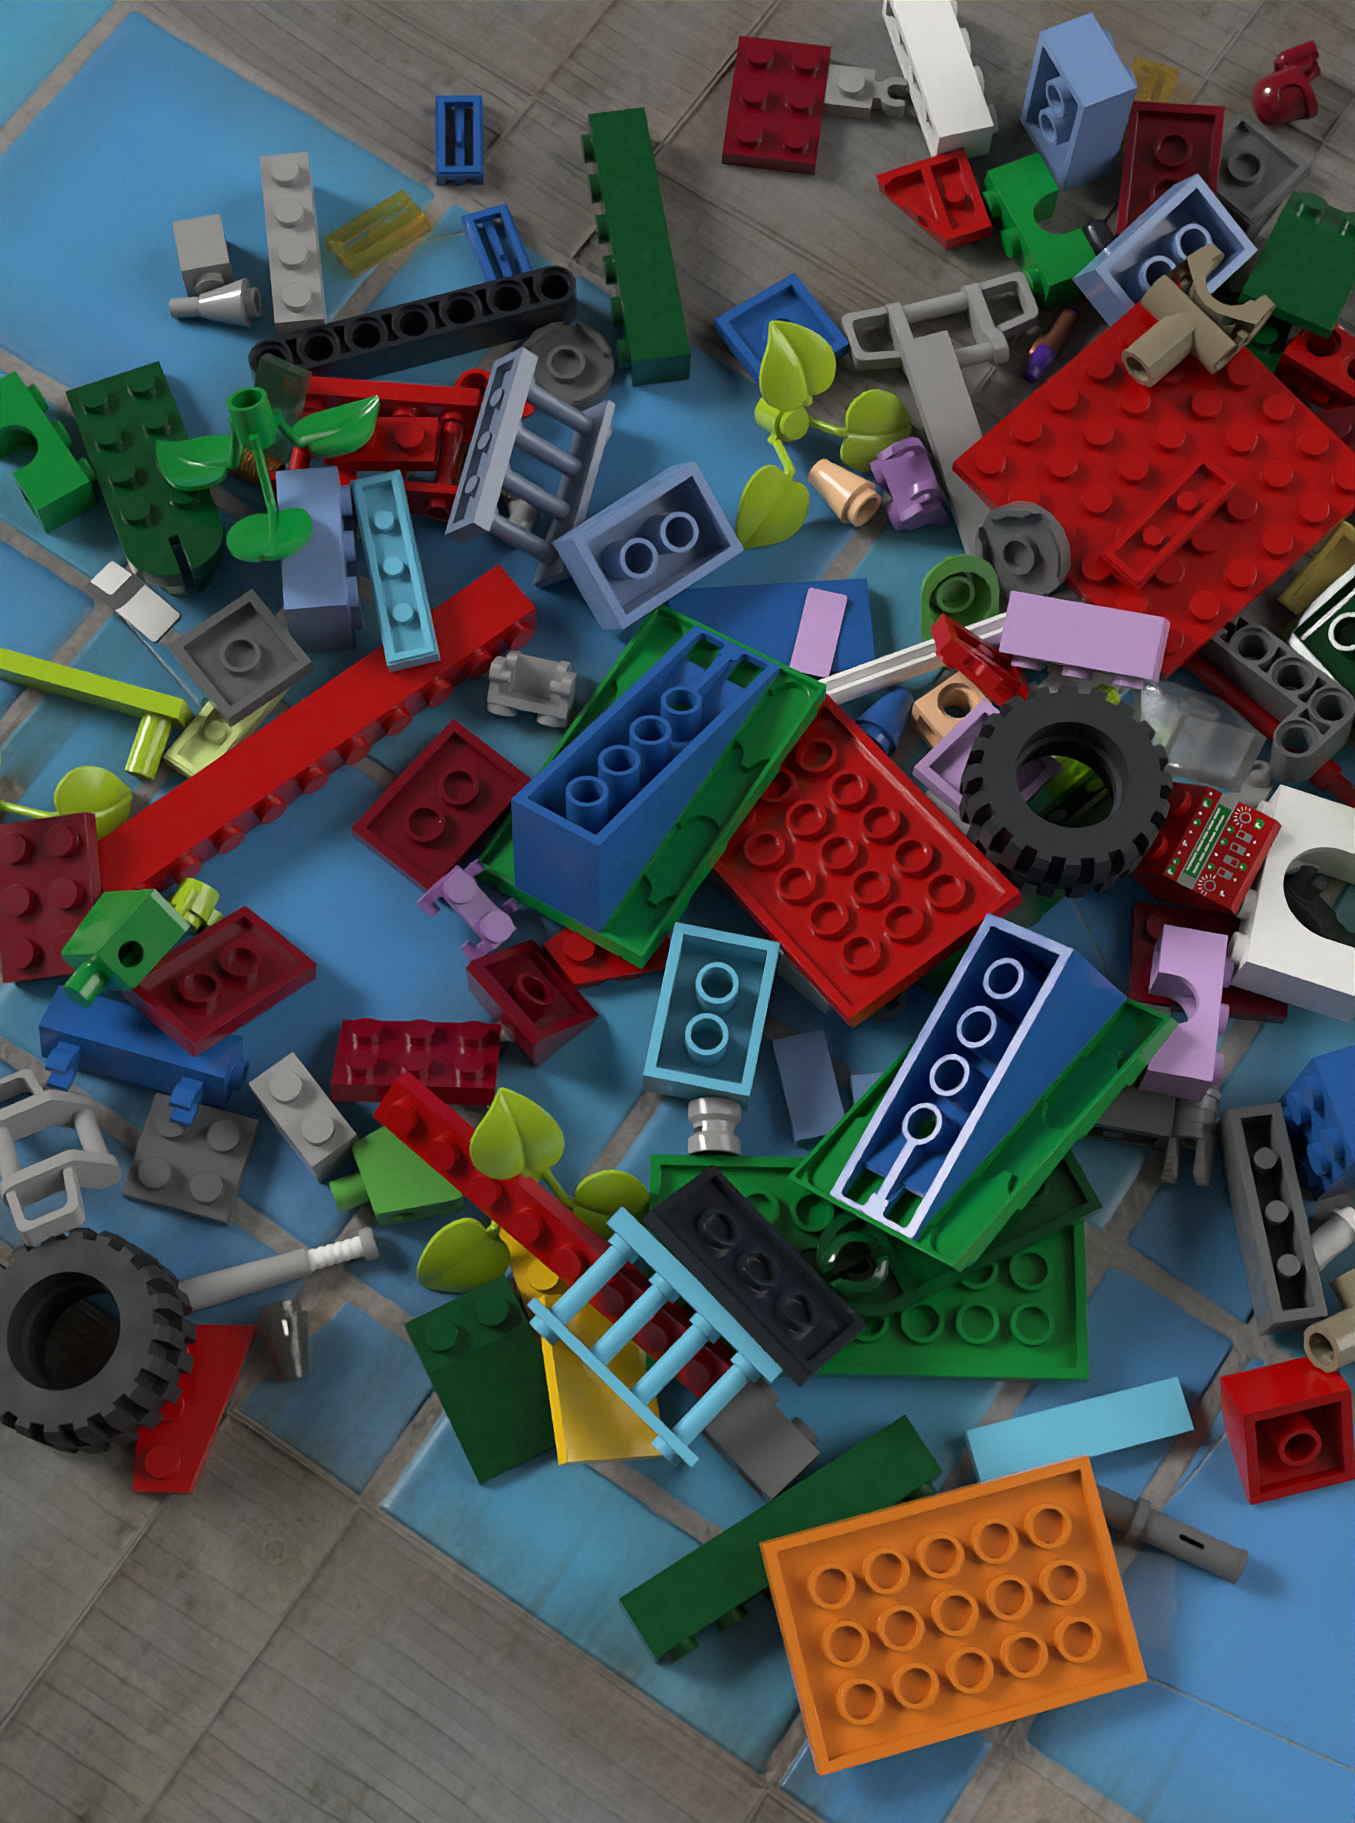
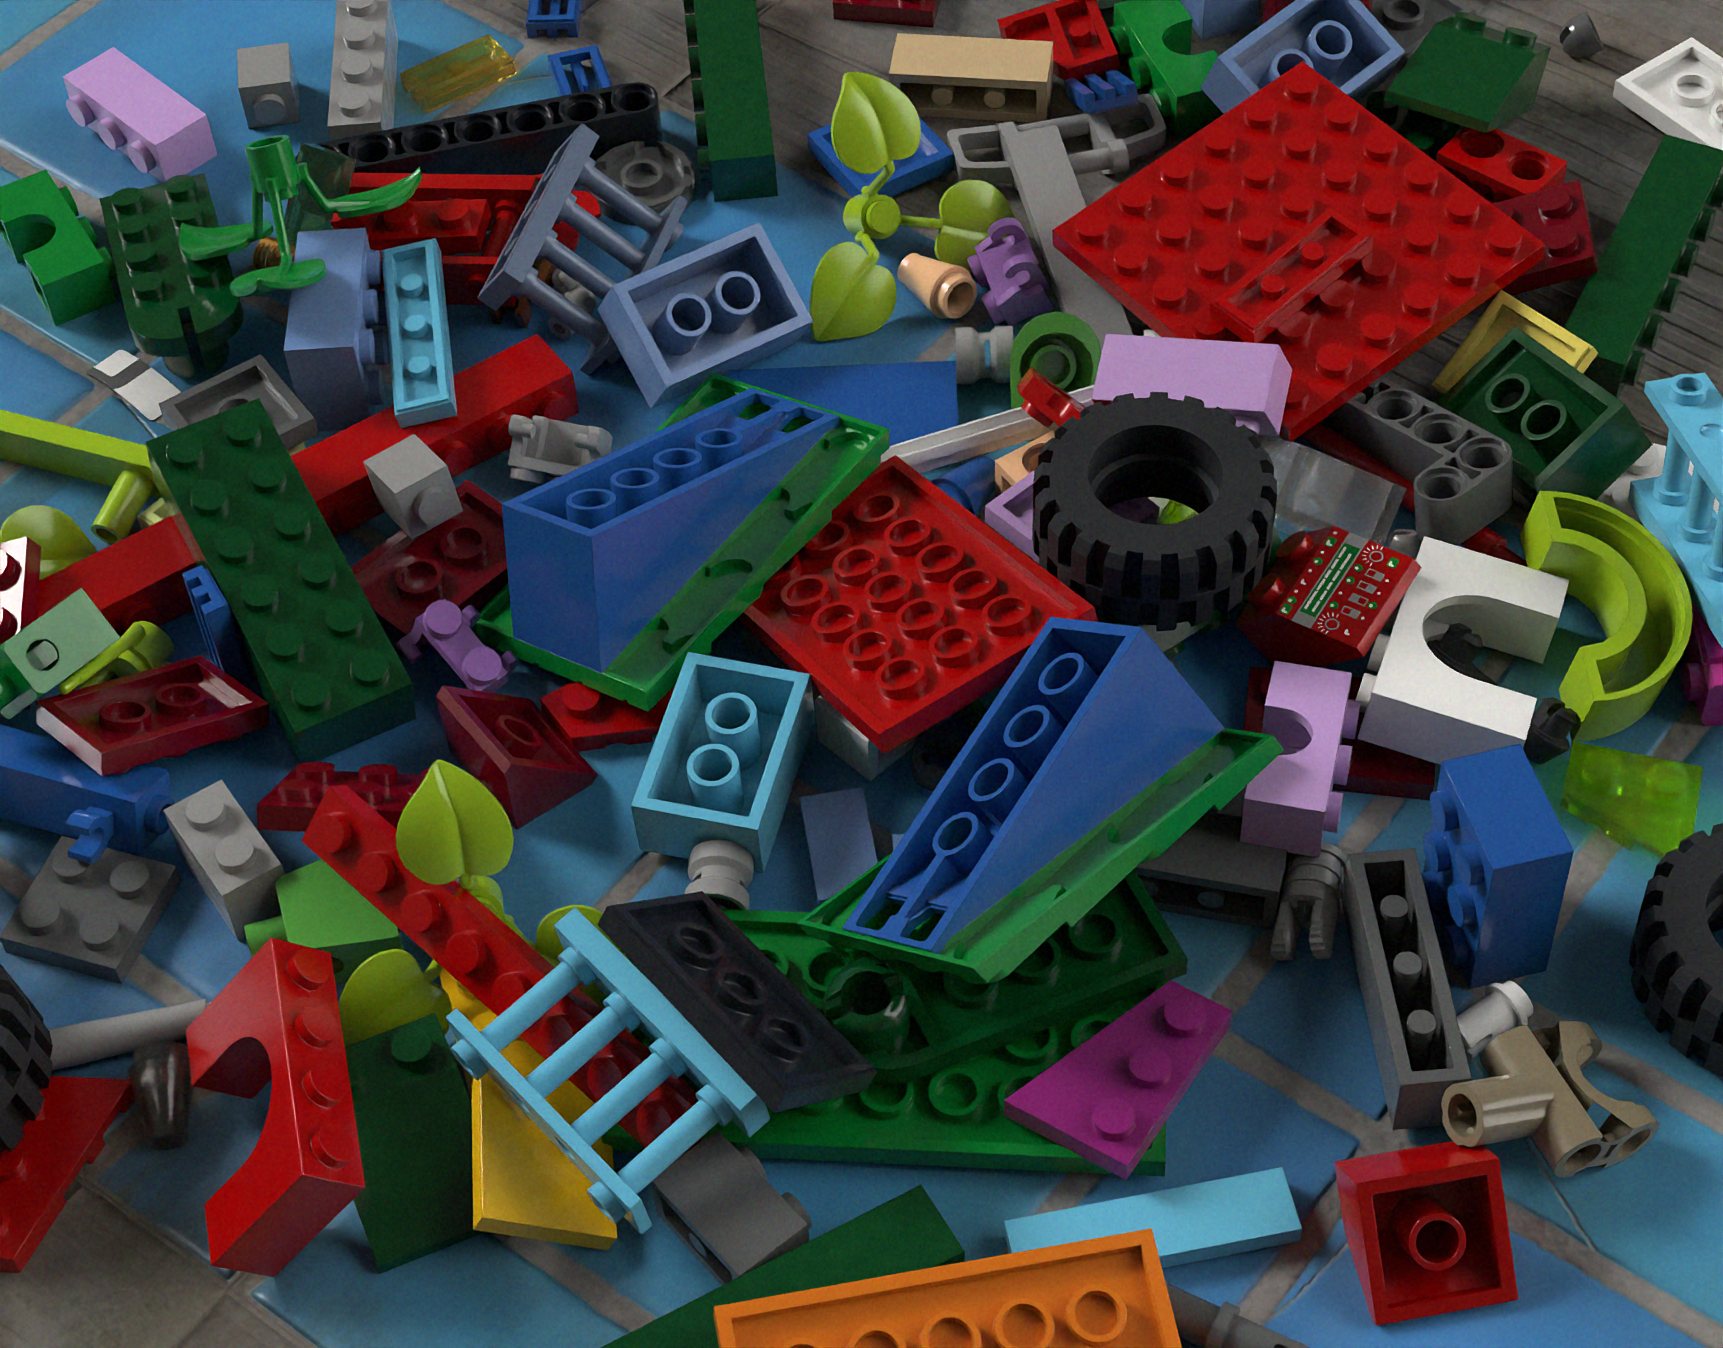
camera: 10 degrees right, 20 degrees down
light grey cone [169,278,262,328] -> none
lavender sticker [789,588,847,678] -> none
dark grey tile [975,501,1071,600] -> none
dark tan connector [1121,244,1276,387] -> none
none -> lavender brick [63,47,217,183]
none -> dark green brick [145,398,416,764]
none -> blue tile [182,565,252,687]
none -> red arch [186,938,366,1277]
none -> light grey brick [363,434,463,539]
none -> tan brick [889,33,1053,123]
none -> light grey wheel [955,326,1013,385]
none -> magenta wing [1004,980,1232,1180]
none -> blue tile [1064,69,1139,115]

